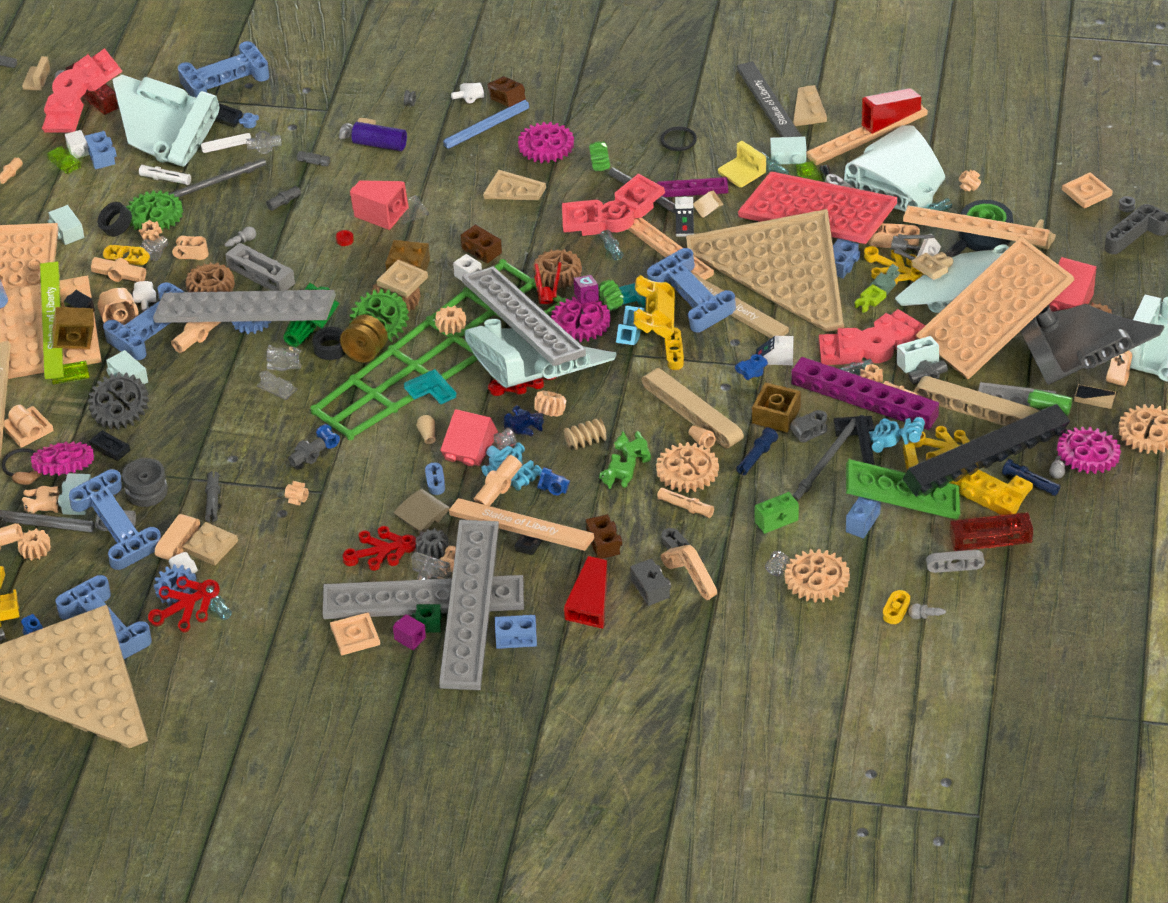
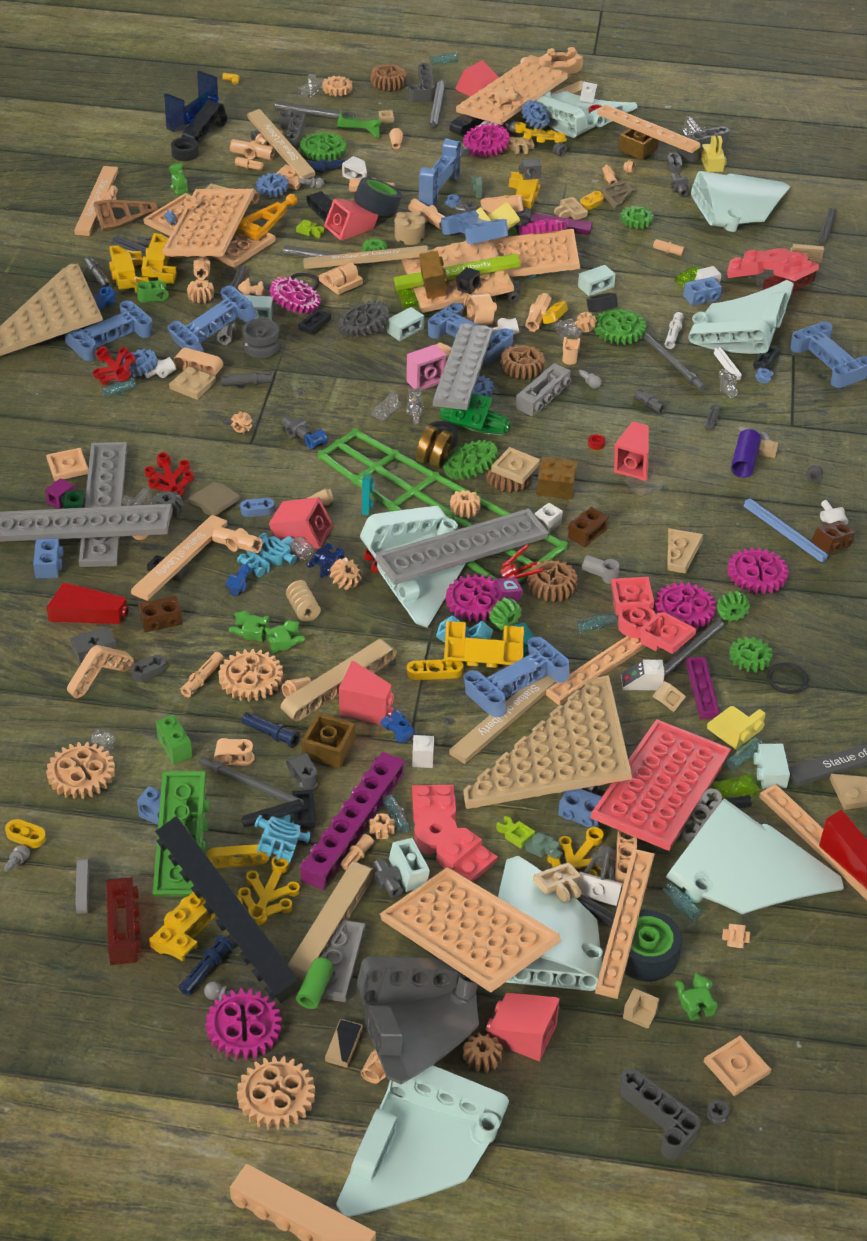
camera: 85 degrees right, 0 degrees up
none -> bright green piece [137,280,169,303]
none -> light nougat piece [214,738,255,766]
none -> coral slope [339,661,394,726]
none -> bright pink brick [407,344,446,391]
none -> light grey piece [582,555,619,584]
none -> dark pink gear [654,582,716,630]
none -> bright green animal [675,972,718,1021]
none -> bright green gear [729,636,772,672]

